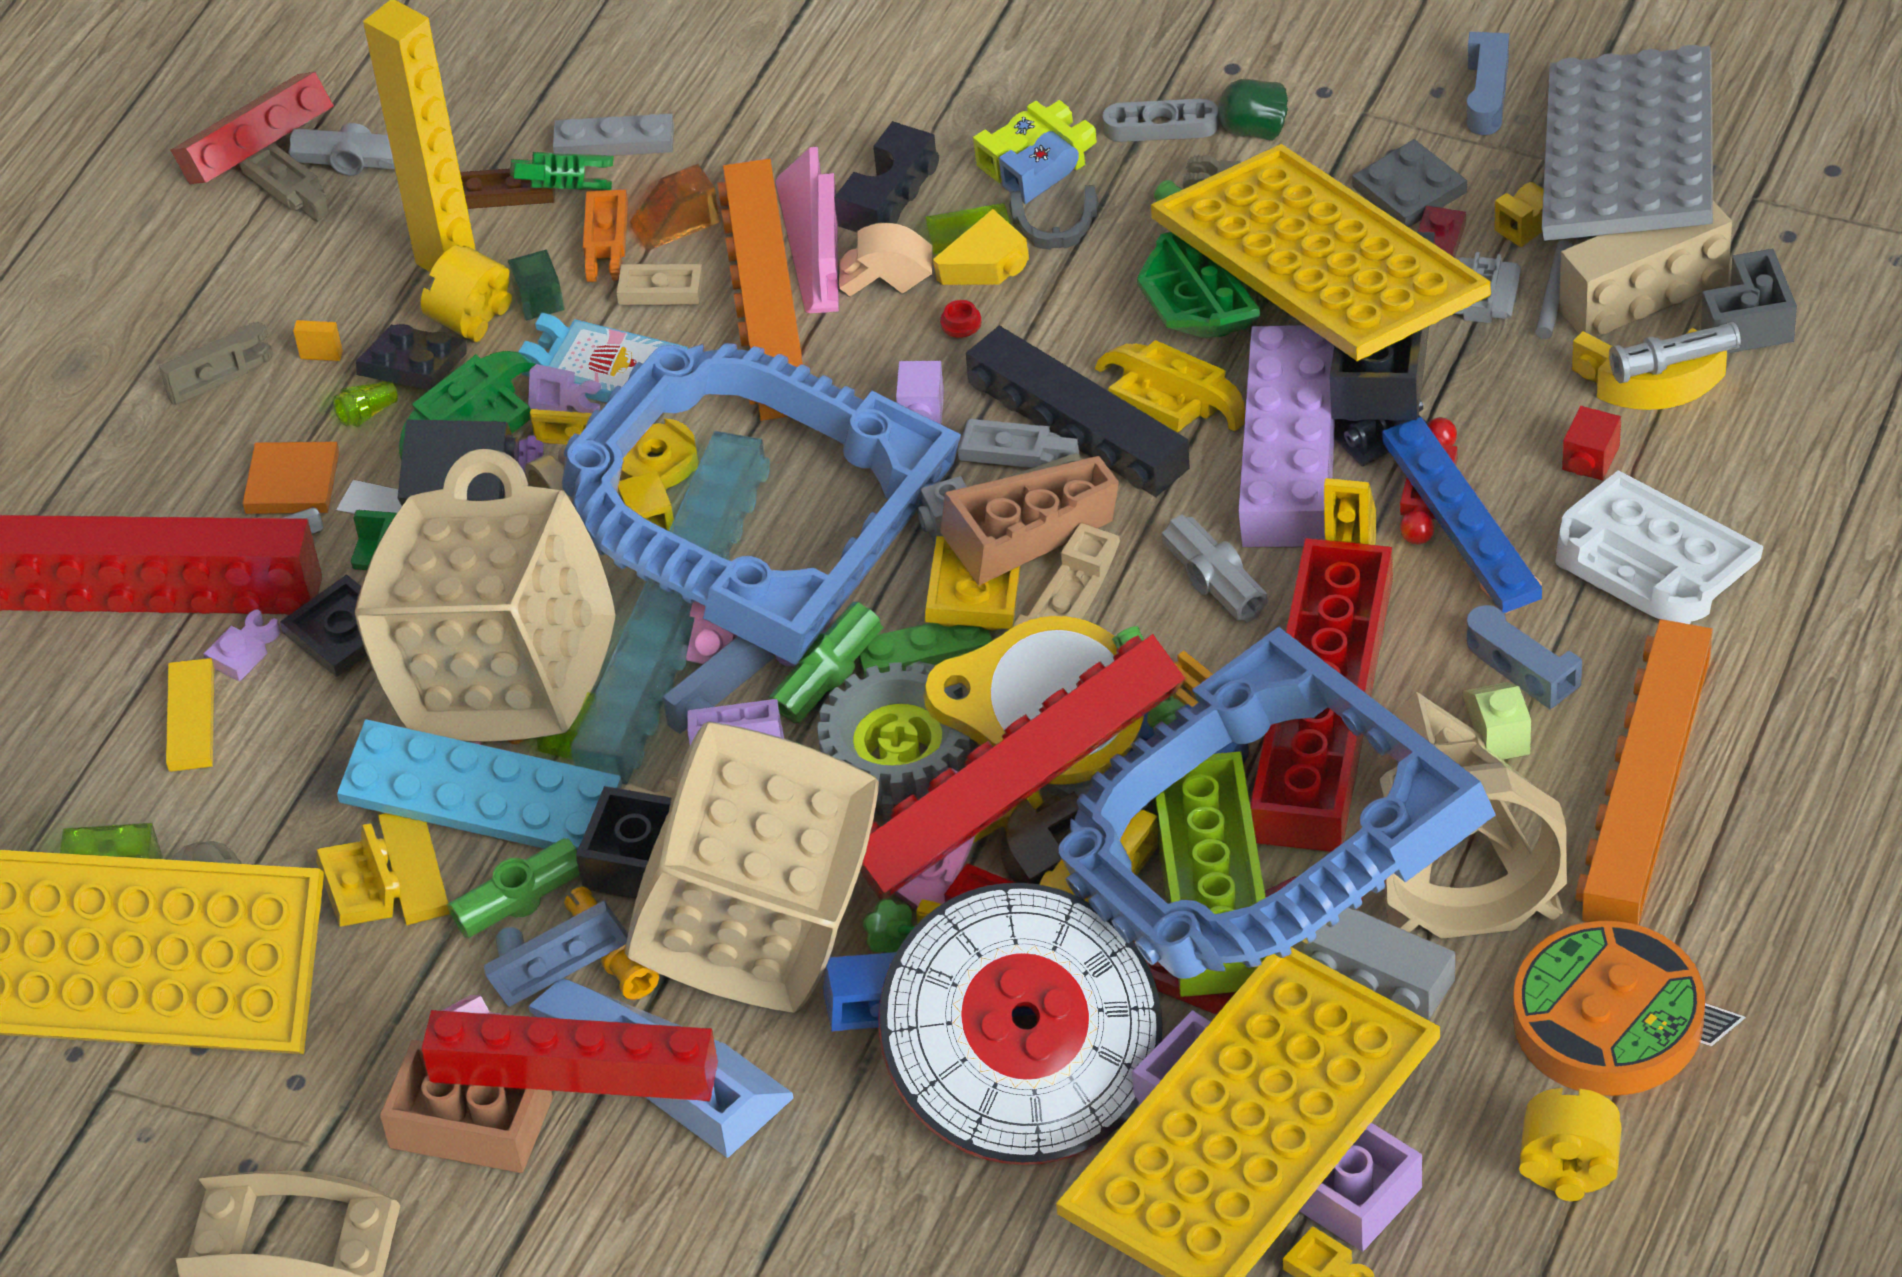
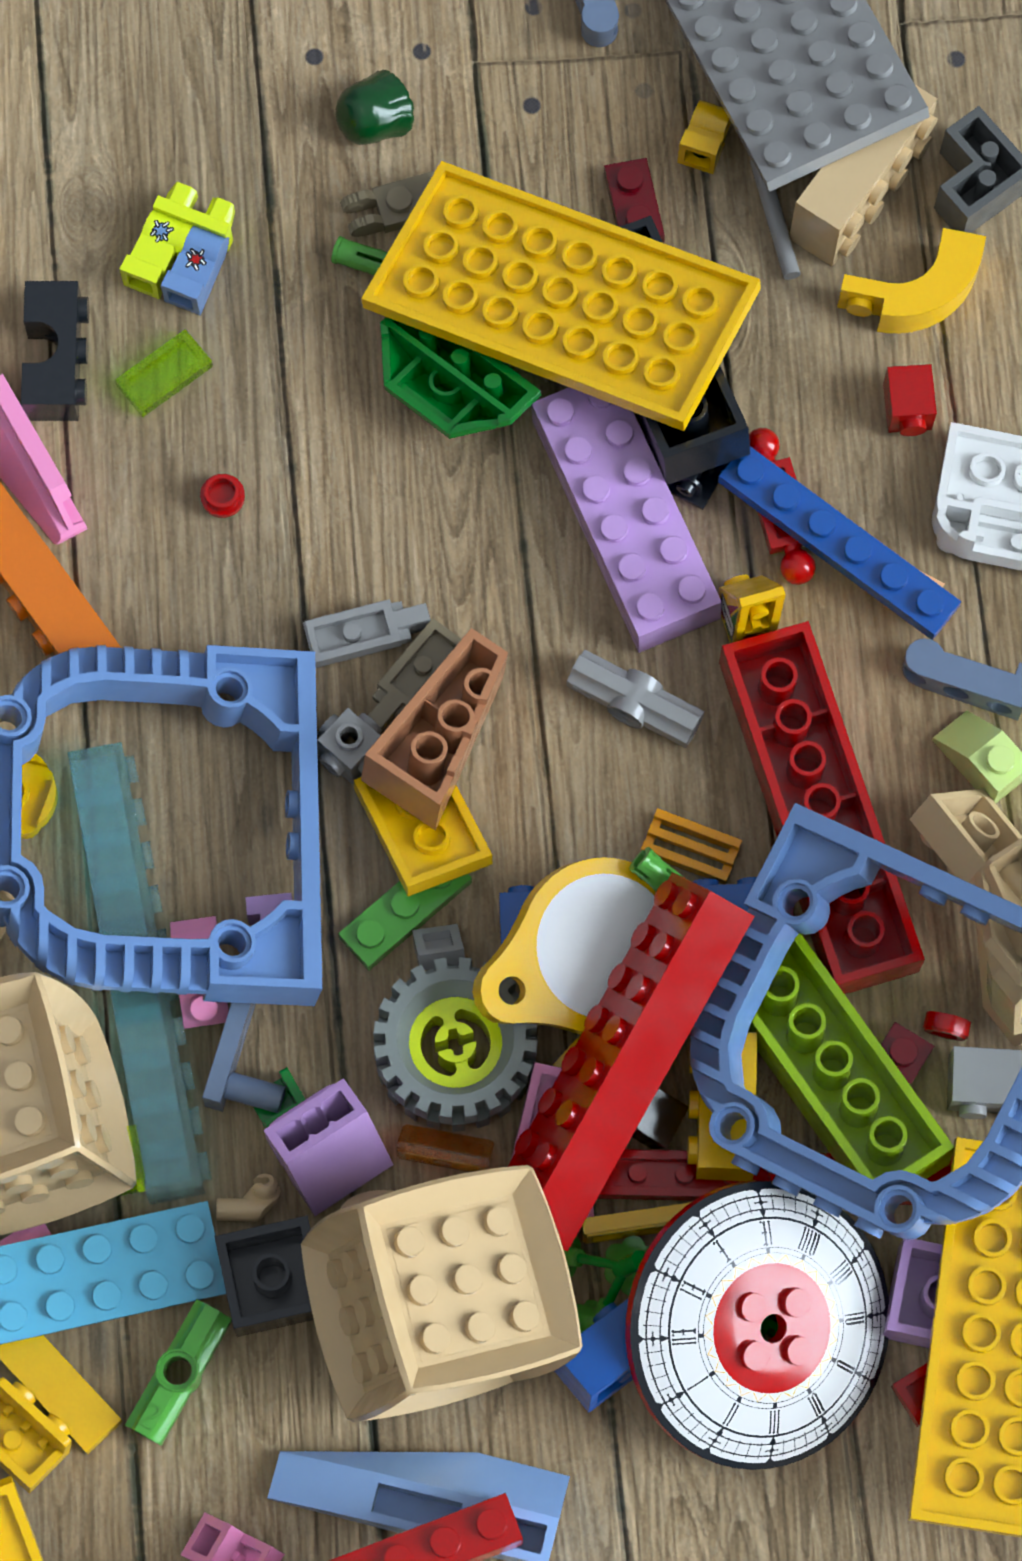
camera: 35 degrees left, 25 degrees up
sand blue piece [484,900,628,1007] -> none
light orange pin [564,887,659,1000] -> none
yellow brick [618,470,676,534] -> none
bright green piece [768,602,884,723] -> none
light nougat brick [839,223,932,297] -> none
lavender brick [896,361,944,424] -> none
yellow slope [933,209,1029,285] -> none
black brick [965,325,1190,497] -> none
dark grey piece [1009,185,1098,250] -> none
tan slope [1013,523,1120,627] -> none
yellow plate [1094,340,1246,433] -> none
light grey beam [1103,99,1219,142] -> none
dark grey plate [1352,139,1467,227] -> none
light grey piece [1455,252,1521,323] -> none
light grey pin [1609,322,1741,383] -> none

